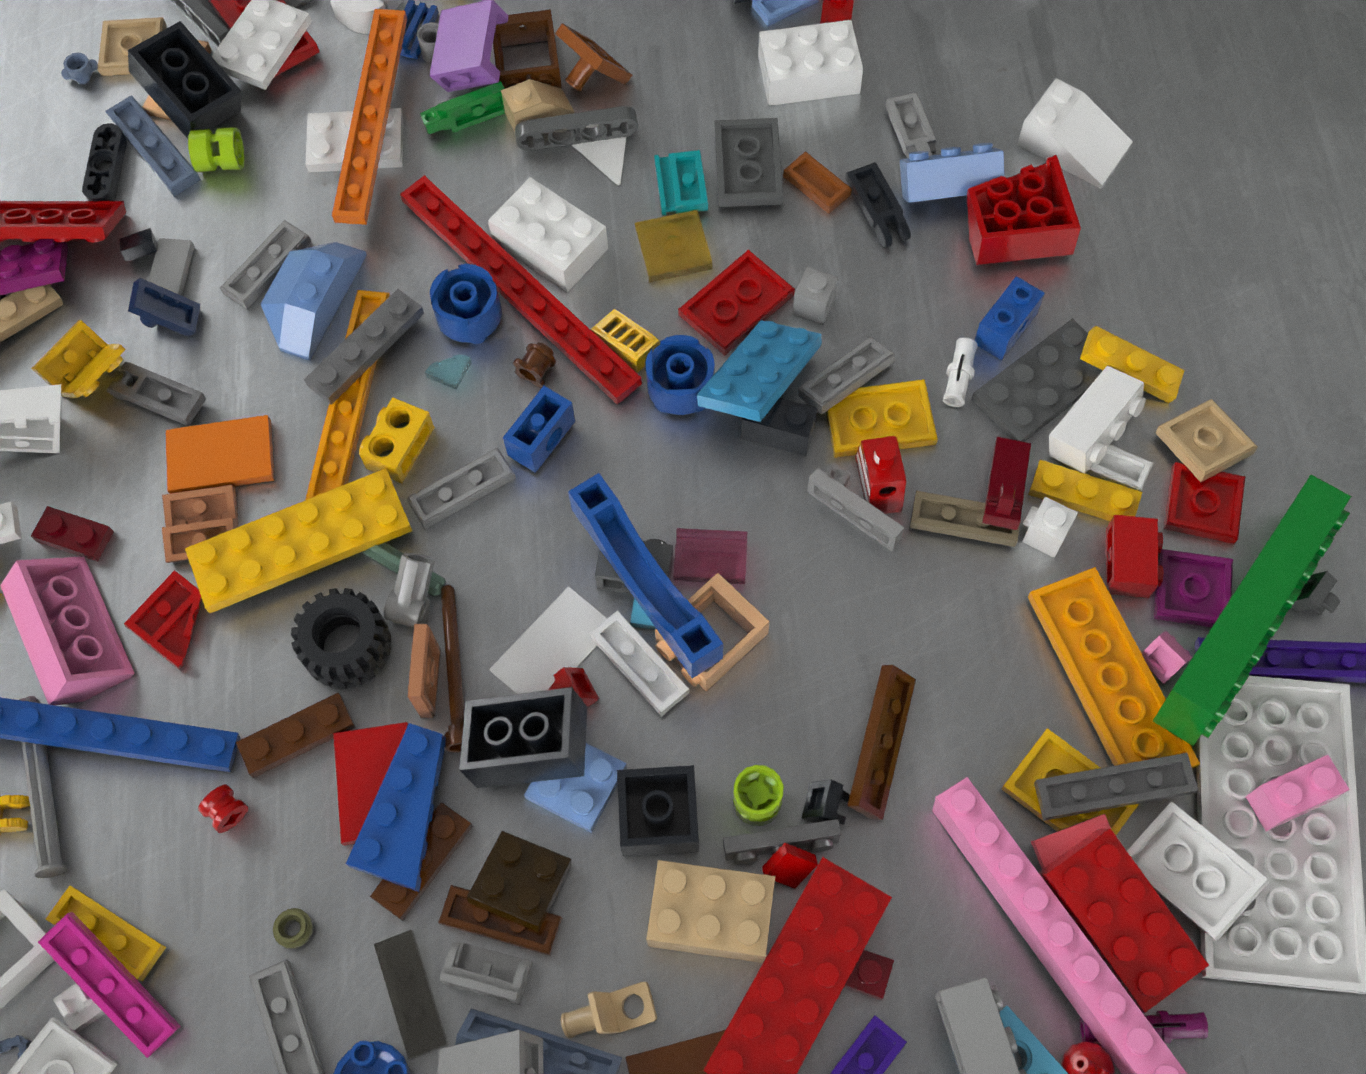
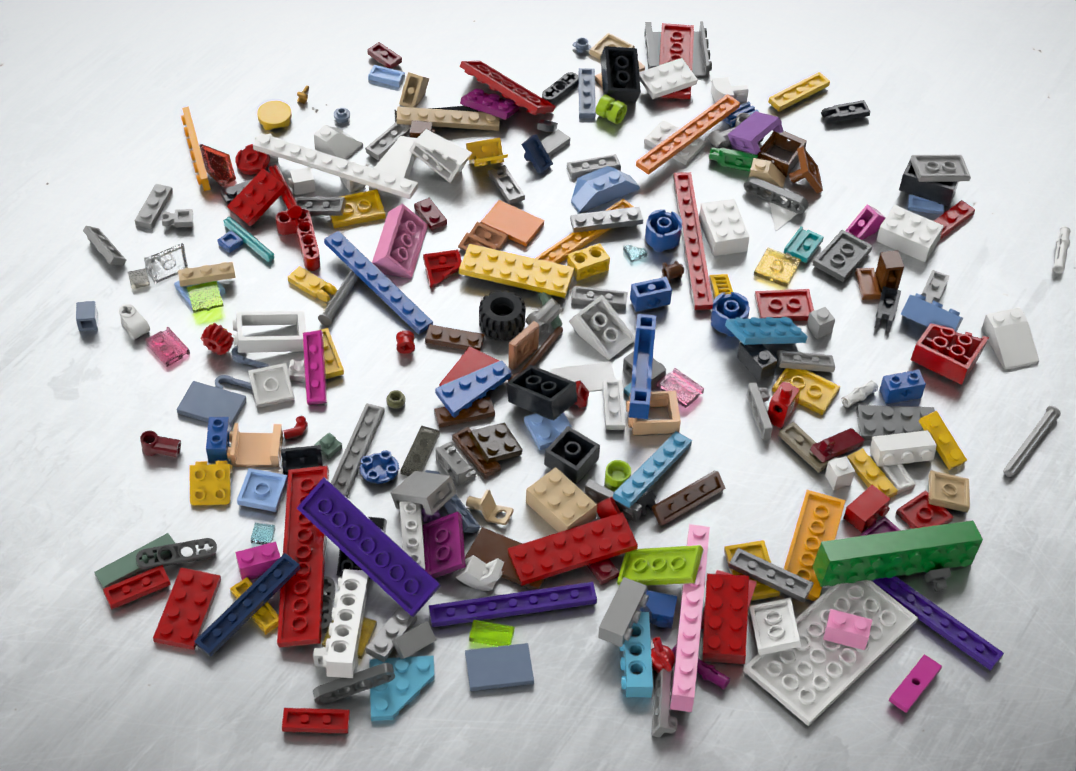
camera: 35 degrees right, 15 degrees down
none -> white slope [568,295,635,360]
none -> dark azure plate [613,431,692,508]
none -> lime tile [617,545,703,586]
none -> blue slope [640,590,678,628]
none -> light grey piece [708,126,737,149]
none -> dark pink slope [845,204,886,240]
none -> reddish brown brick [875,250,904,293]
none -> light grey axle [1003,406,1061,477]

